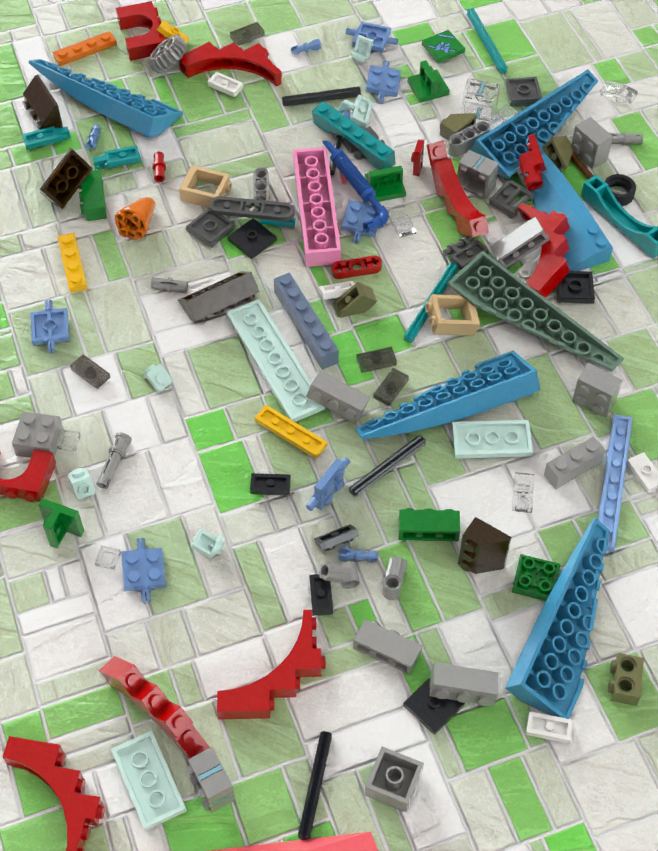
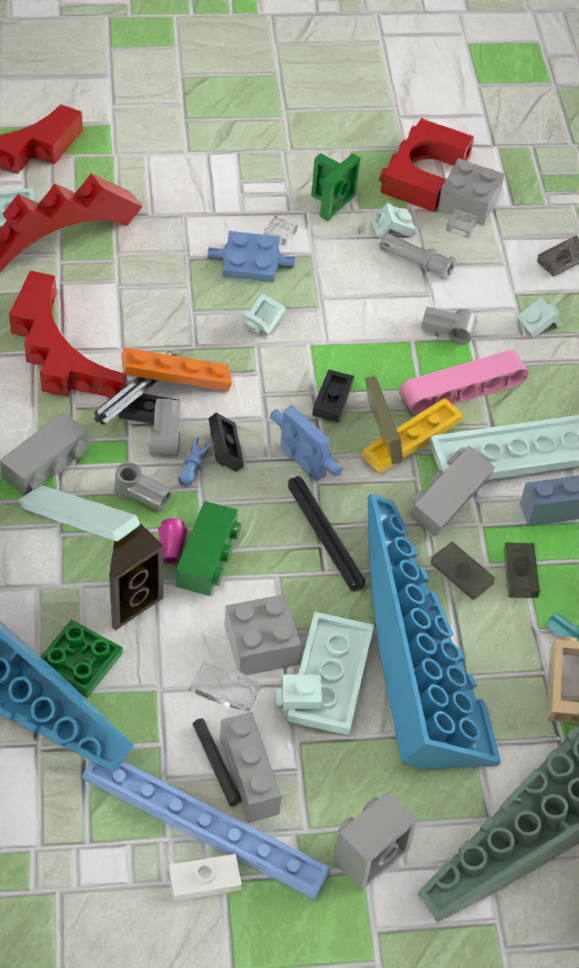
camera: 100 degrees right, 5 degrees down
none -> light aqua tile [18,485,140,541]
none -> axle [94,351,178,425]
none -> orange plate [121,347,232,391]
none -> dark pink cone [158,518,187,565]
none -> pearl dark grey bar [192,718,241,806]
none -> light grey brick [225,594,302,677]
none -> light aqua bracket [275,674,322,717]
none -> olive tile [365,376,403,464]
none -> bright pink beam [399,350,529,415]
none -> light grey piece [421,307,477,345]

